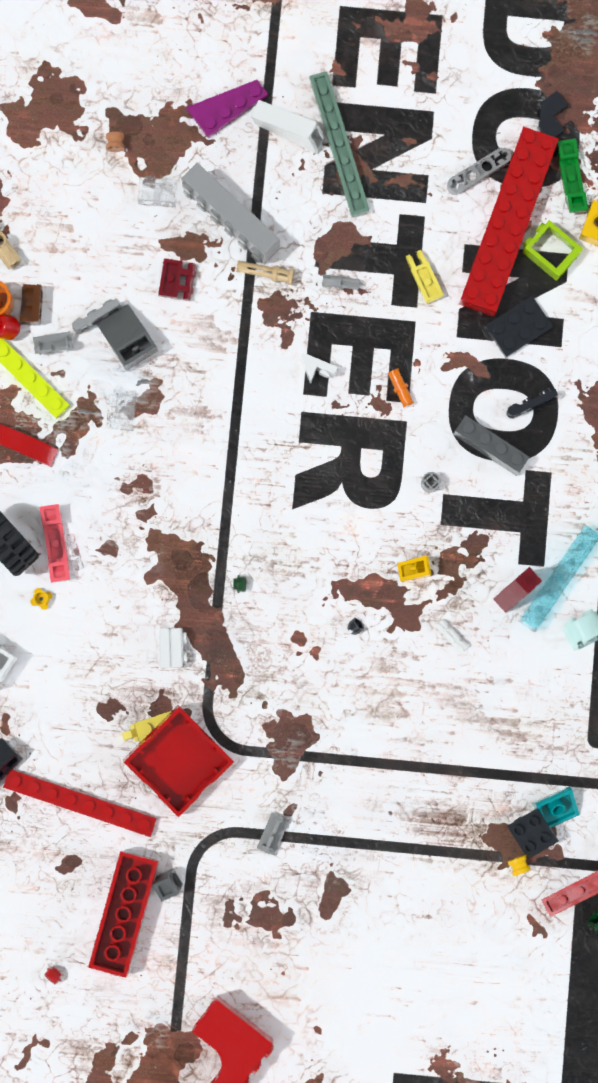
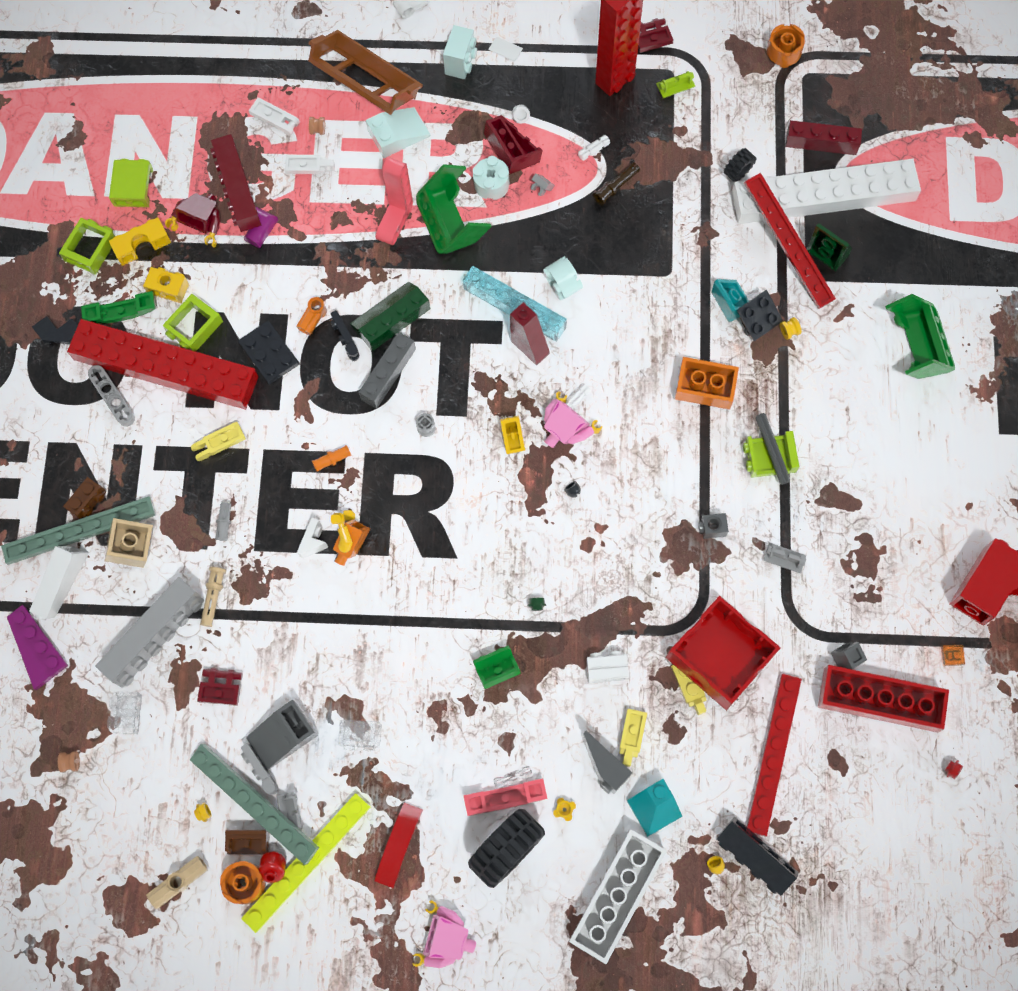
camera: 85 degrees left, 10 degrees down
none -> reddish brown bracket [63,477,107,519]
none -> tan brick [104,518,153,568]
none -> sand green plate [190,744,320,865]
none -> yellow plate [194,802,212,822]
none -> orange piece [296,297,327,335]
none -> torso [331,510,371,566]
none -> dark green slope [350,282,431,351]
none -> green bracket [473,646,521,689]
none -> bright pink torso [544,391,603,448]
none -> dark grey slope [582,731,633,794]
none -> light yellow hinge [619,709,647,767]
none -> teal slope [627,778,683,837]
none -> orange brick [675,357,739,410]
none -> dark grey brick [698,513,729,539]
none -> lime panel [743,431,800,478]
none -> dark grey axle [756,413,790,485]
none -> green windscreen [885,294,955,379]
none -> clear orange tile [941,645,965,666]

